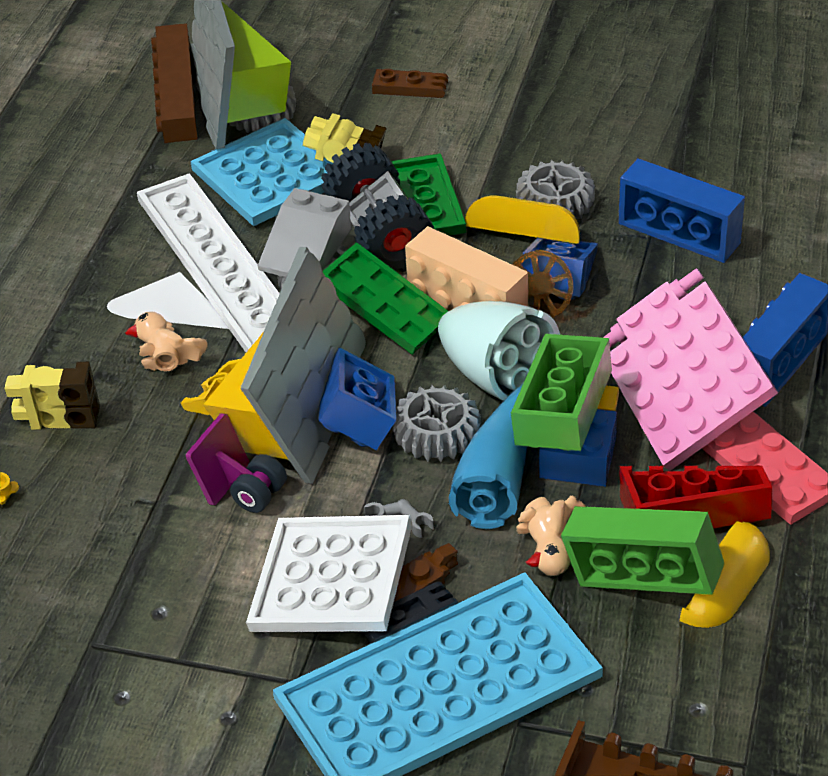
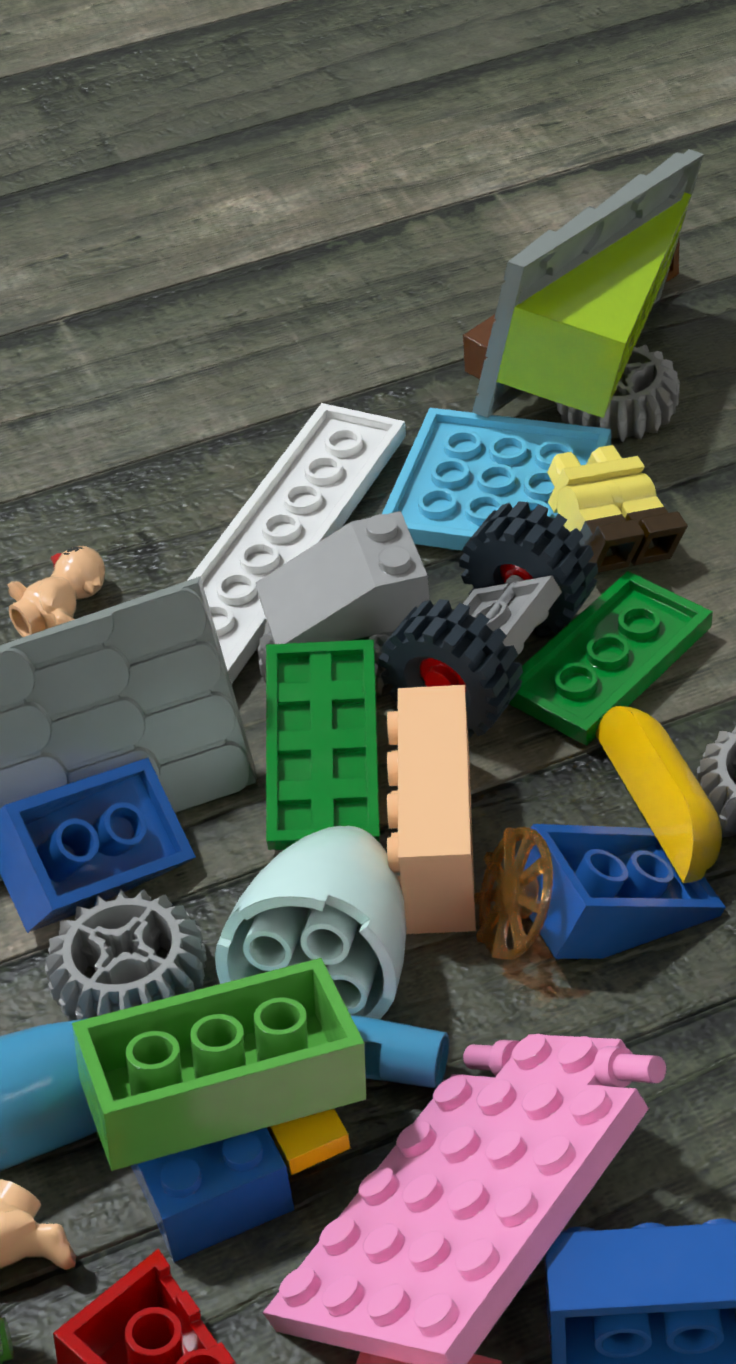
camera: 55 degrees right, 0 degrees up
white sticker [107,272,229,329] -> none

